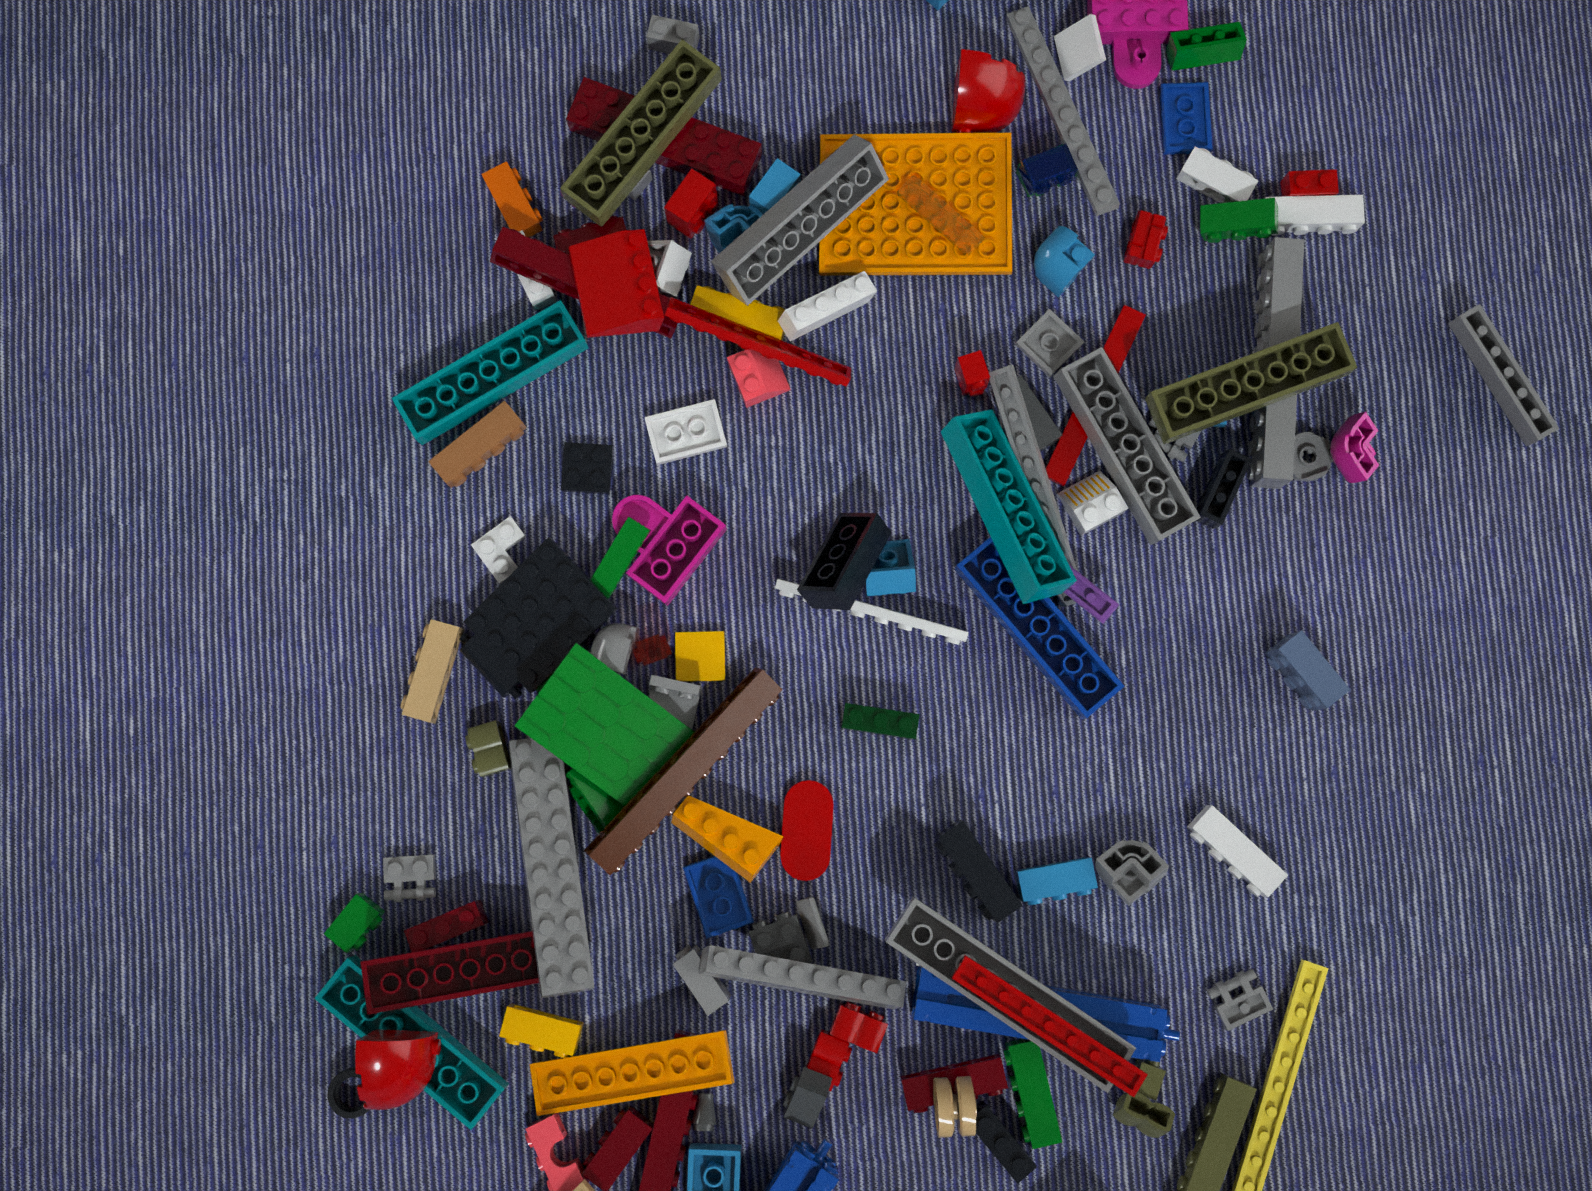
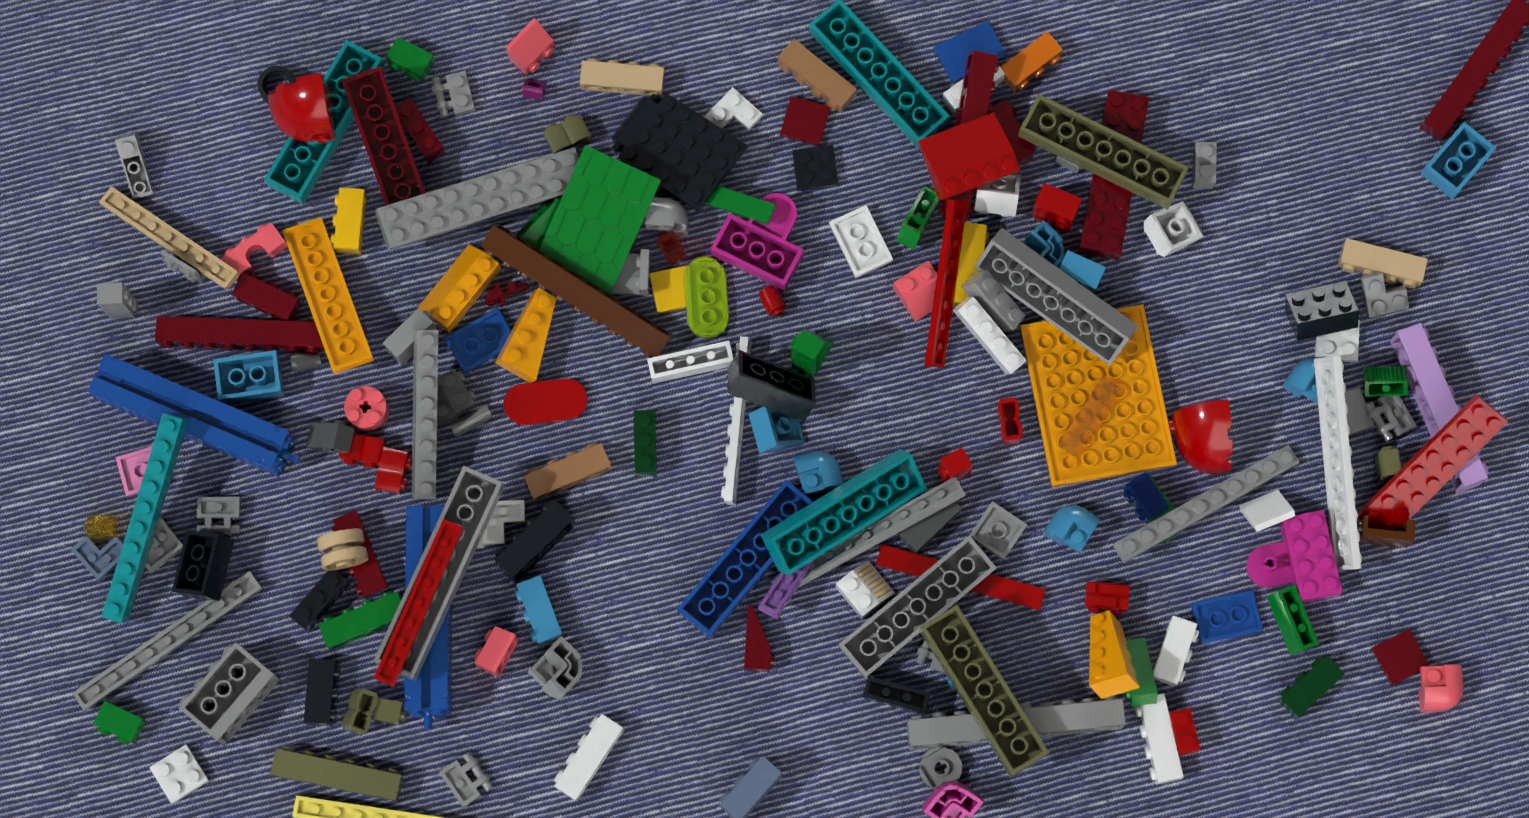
camera: 80 degrees right, 5 degrees down
none -> black brick [304,659,340,726]
none -> coral brick [344,386,389,433]
none -> light orange slope [417,245,502,333]
none -> coral slope [474,626,519,678]
none -> white plate [483,500,525,545]
none -> dark red arm [485,281,529,308]
none -> coral slope [506,18,555,75]
none -> magenta slope [522,79,546,101]
none -> medium nougat brick [524,442,612,502]
none -> white brick [647,341,733,384]
none -> lime tile [684,256,729,339]
none -> dark red slope [744,605,775,672]
none -> red brick [759,285,787,317]
none -> dark red tile [780,96,830,147]
none -> green wedge [790,329,834,378]
none -> dark azure brick [793,451,844,496]
none -> green slope [896,186,939,250]
none -> blue tile [933,20,1007,84]
none -> light grey brick [961,270,1026,332]
none -> red brick [997,397,1023,445]
none -> light orange wedge [1089,610,1140,699]
none -> white slope [1144,201,1204,257]
none -> dark green brick [1278,656,1344,720]

